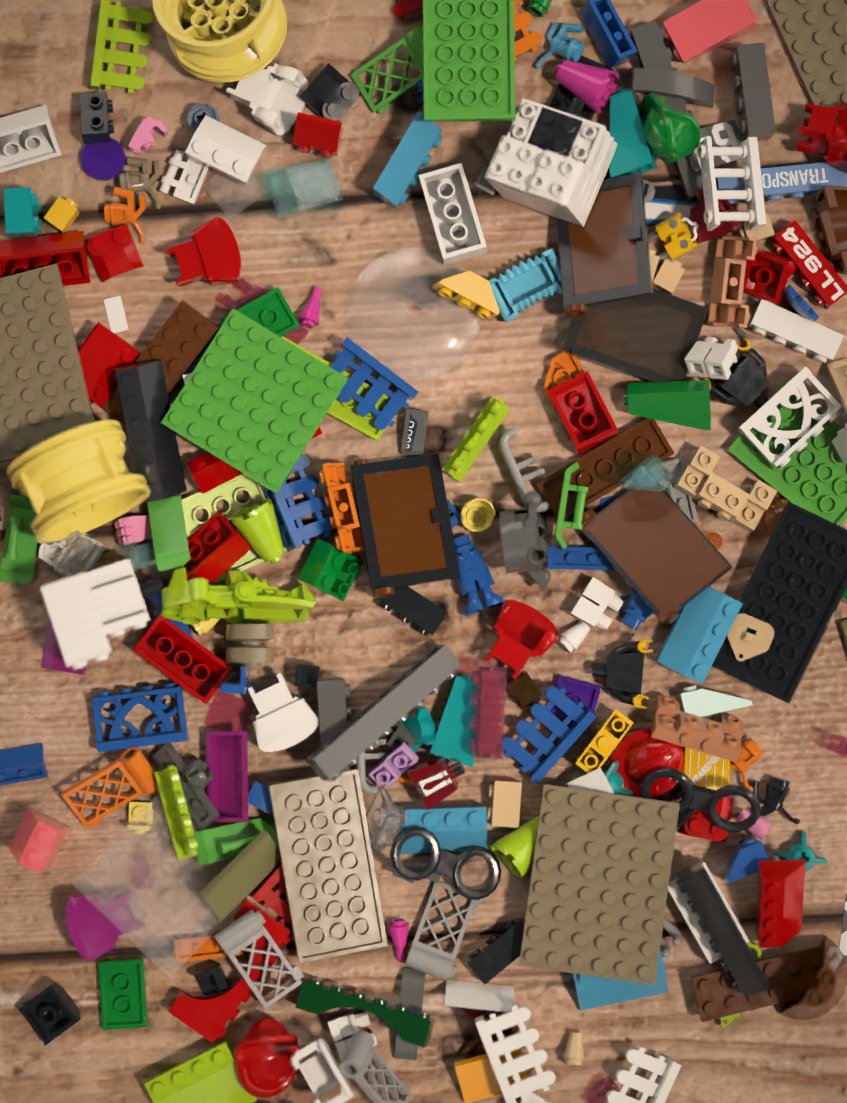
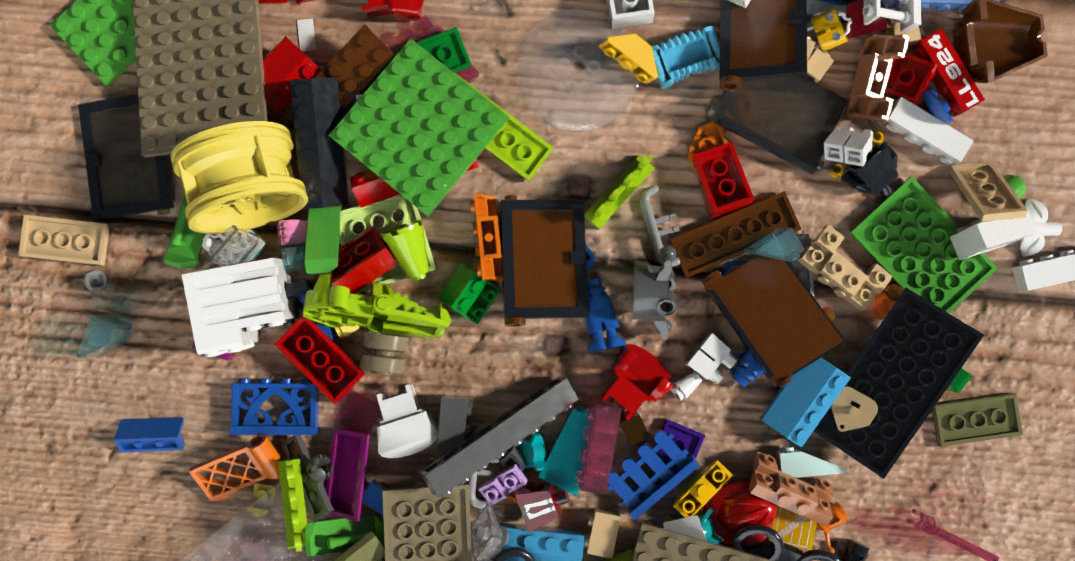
camera: 10 degrees right, 0 degrees up
coral slope [9,808,70,873] -> none
blue panel [222,666,250,694] -> none
blue fence [260,455,332,552] -> none
black panel [294,664,320,689] -> none
dark pink cone [298,286,322,328] -> none
blue fence [330,337,419,430] -> none
black brick [378,586,448,636] -> none
dark grey slope [401,408,429,456] -> none
light yellow hair [460,498,496,532] -> none
blue plate [547,546,615,571] -> none
bright green piece [554,462,589,550] -> none
black torso [592,639,653,709] -> none
green slope [623,380,711,430] -> none
white fence [737,367,842,468] -> none

